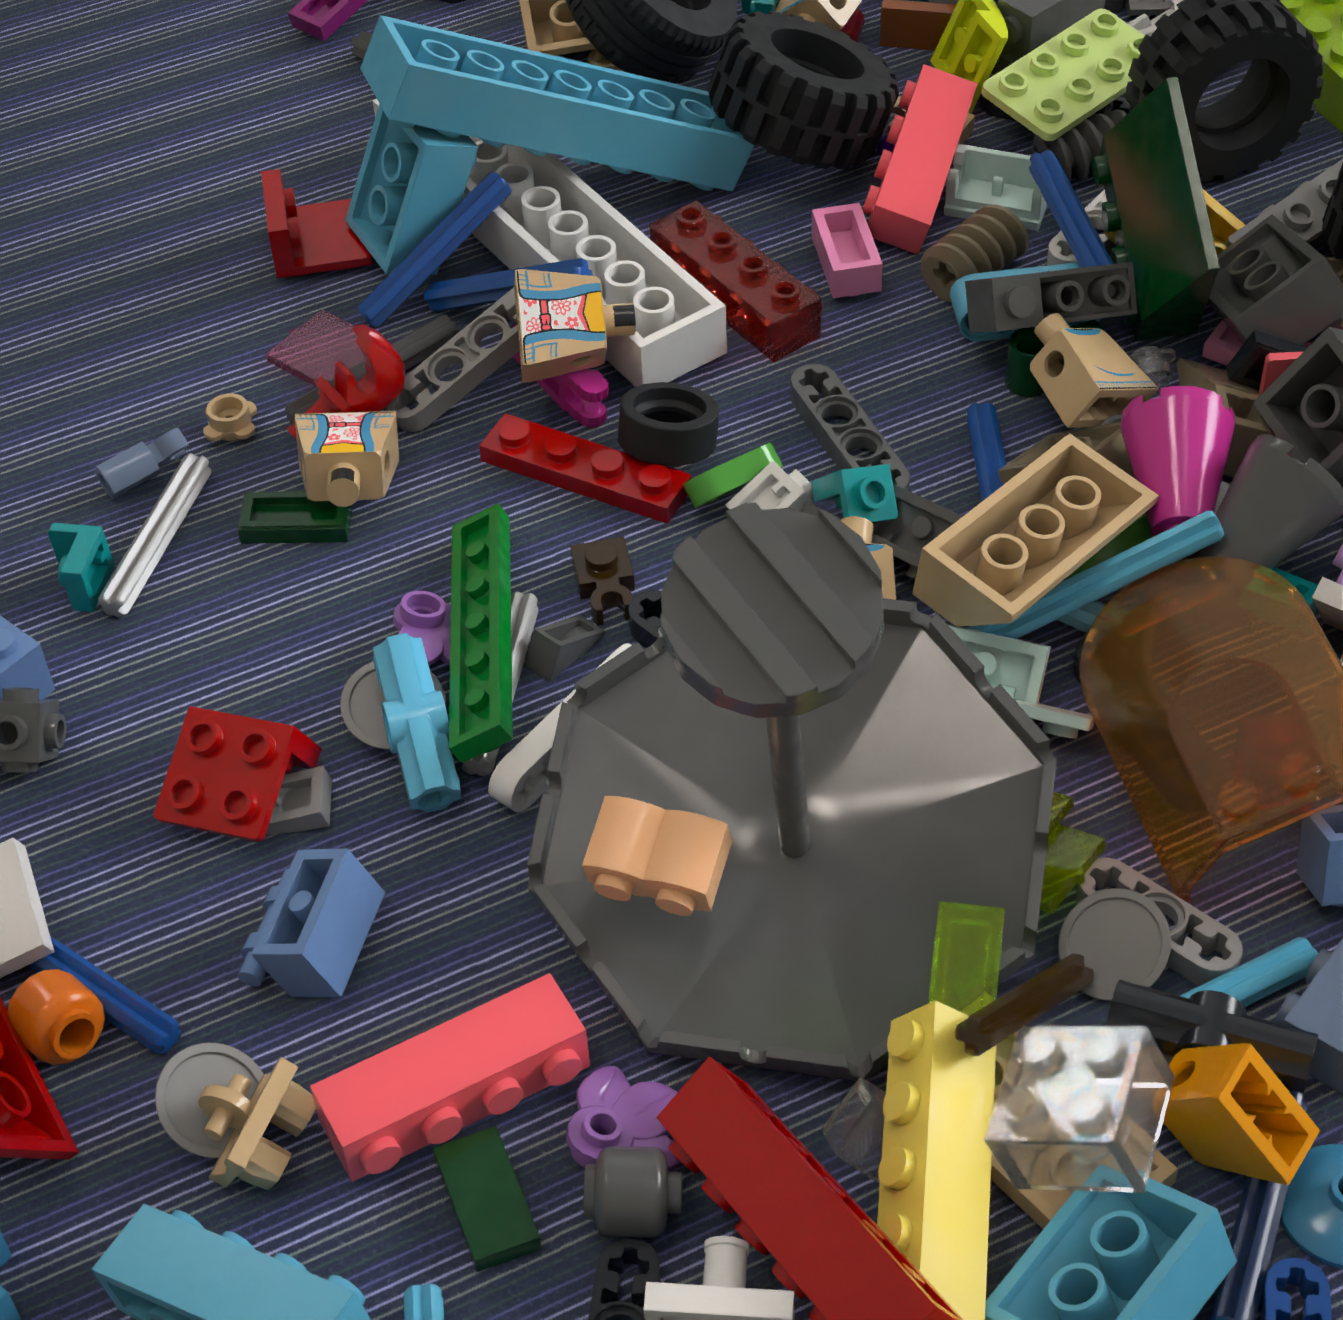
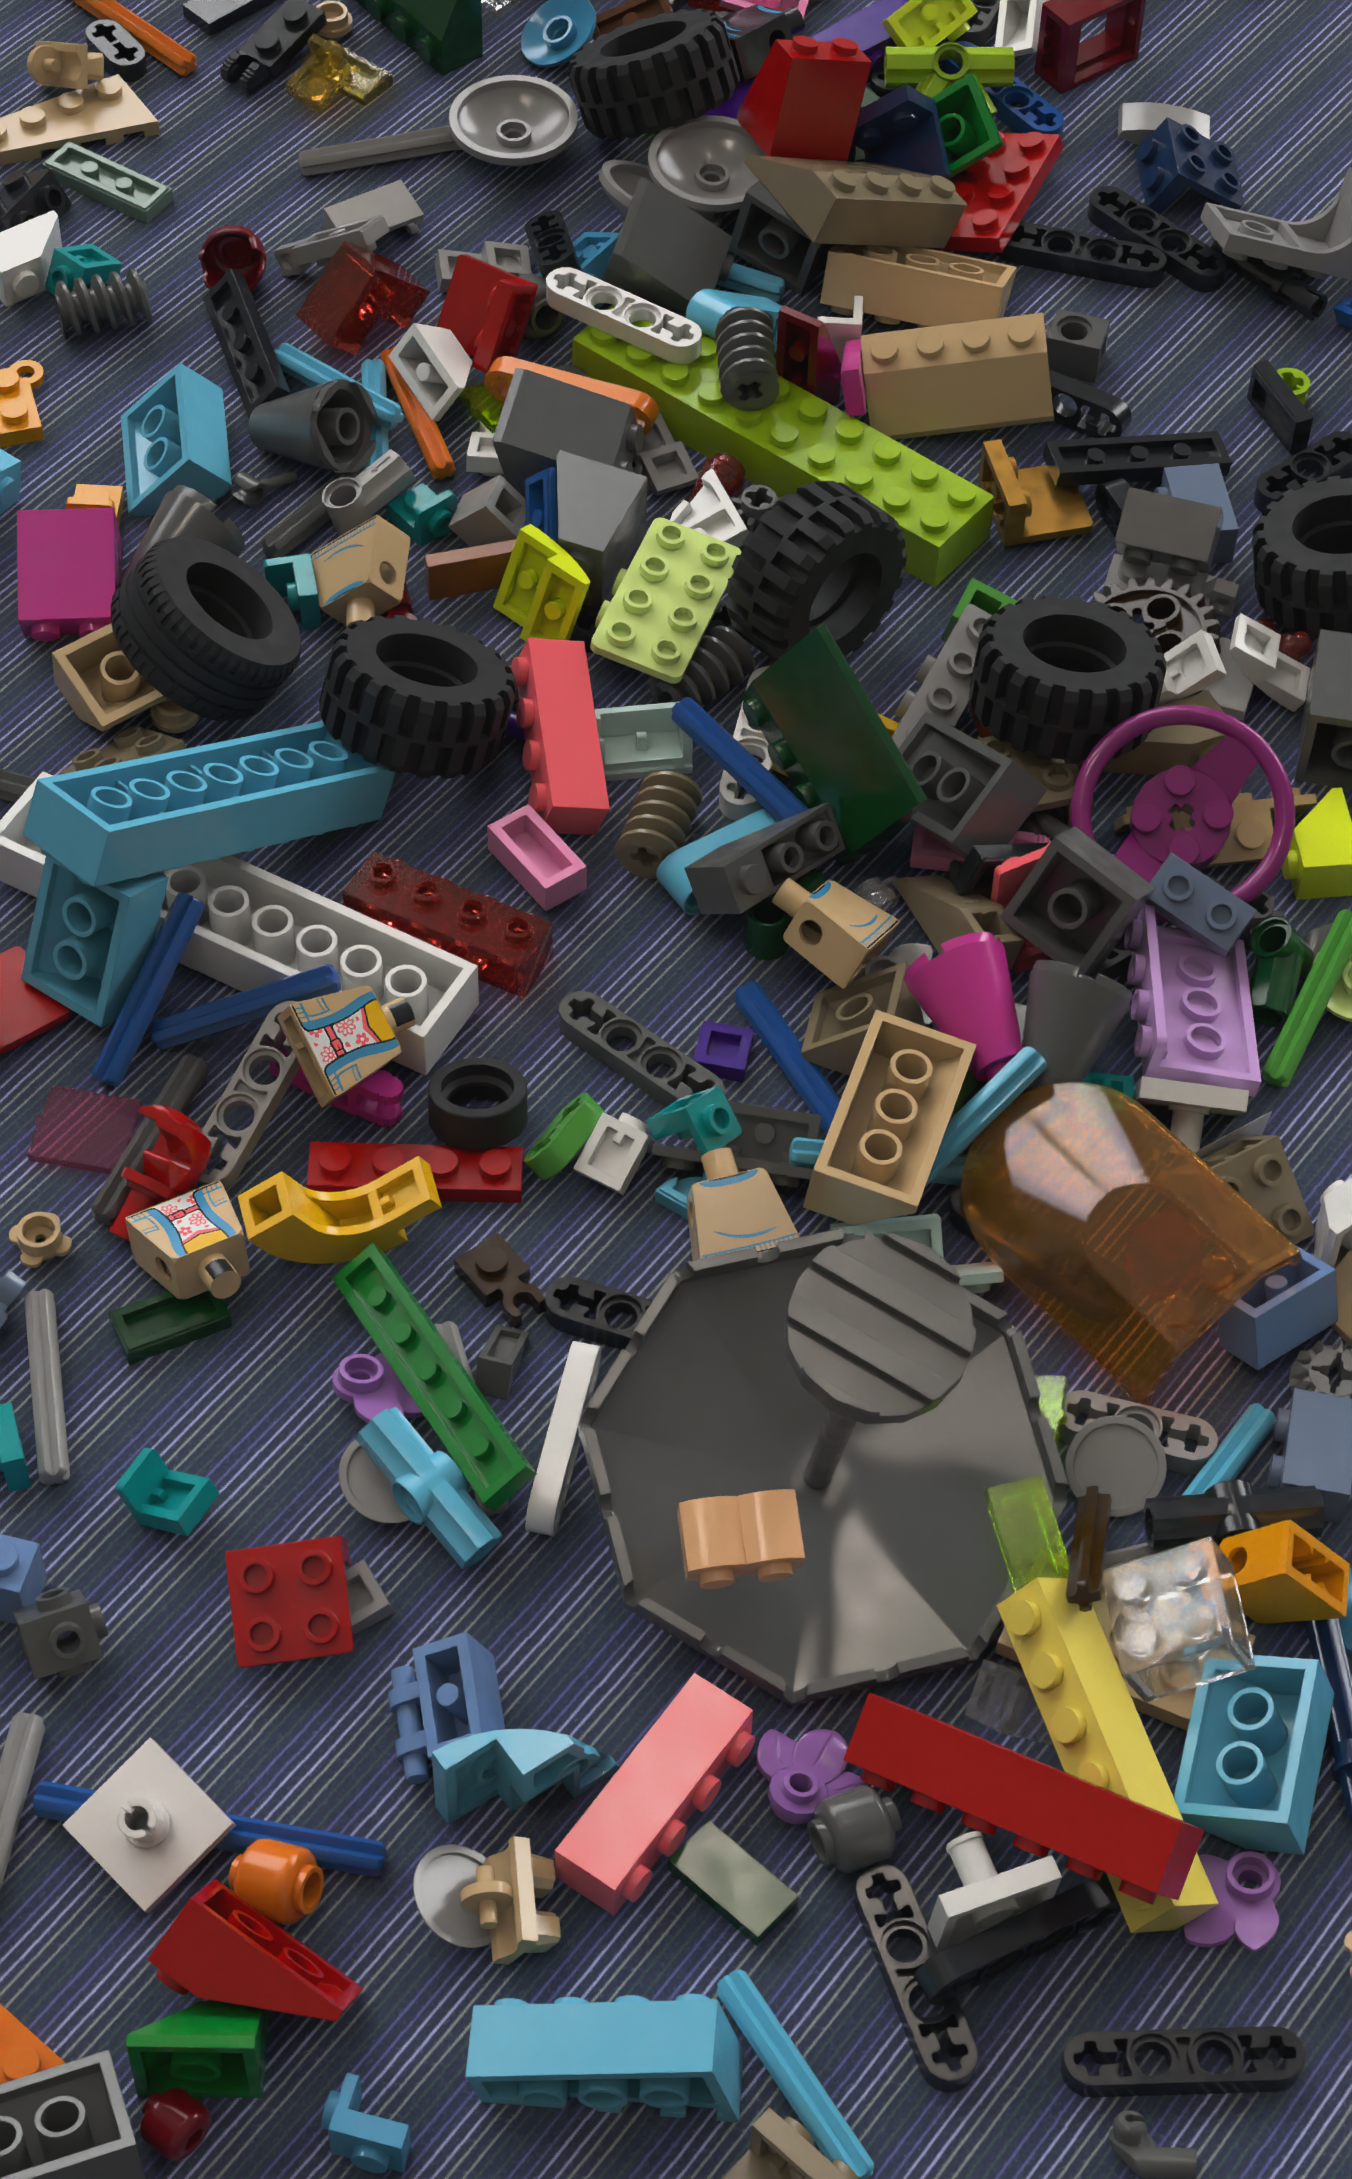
camera: 30 degrees left, 5 degrees up
none -> teal bracket [115,1448,220,1536]
none -> yellow arch [237,1156,442,1264]
none -> medium azure slope [432,1729,619,1825]
none -> dark purple tile [693,1021,754,1082]

